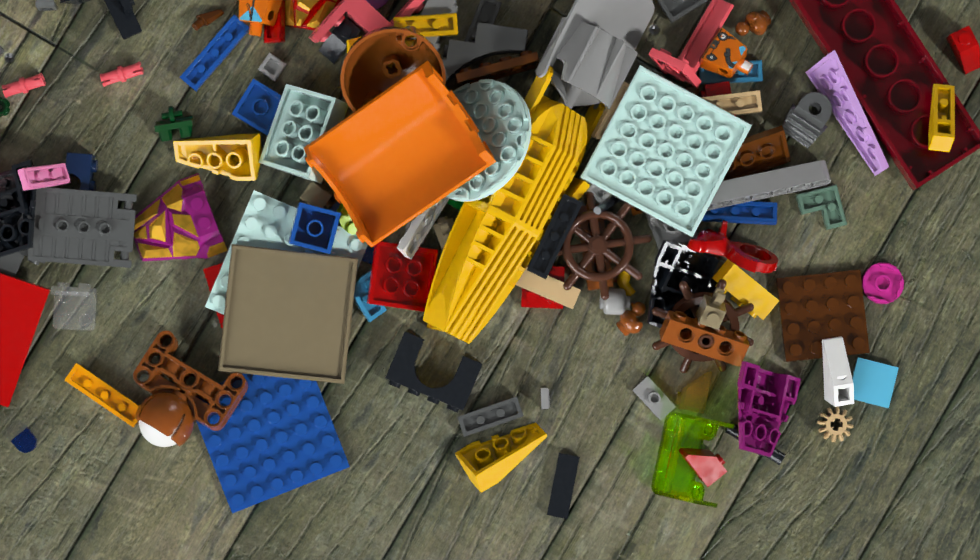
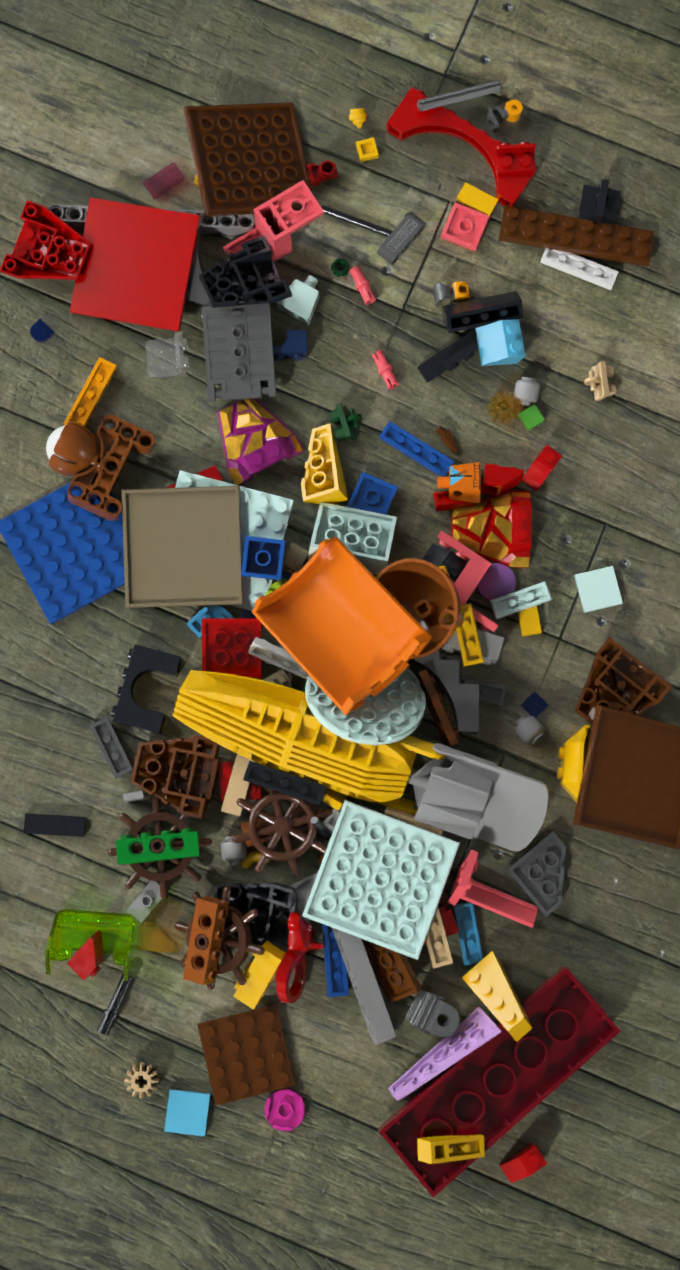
camera: 80 degrees right, 5 degrees down
bright pink tile [17,163,71,191] -> none
light grey tile [258,52,287,82] -> none
yellow wedge [455,422,547,493] -> none
dark orange animal [616,302,646,336] -> none
dark tan brick [696,287,727,330] -> none
orange torso [700,27,753,78] -> none
dark orange animal [735,10,771,36] -> none
magenta wedge [737,361,801,457] -> none
sand green tile [795,184,847,230] -> none
white slope [822,336,854,407] -> none
none -> brick [108,796,212,900]
none -> reddish brown wedge [130,735,221,819]
none -> light aqua torso [276,275,319,325]
none -> yellow wedge [462,951,532,1042]

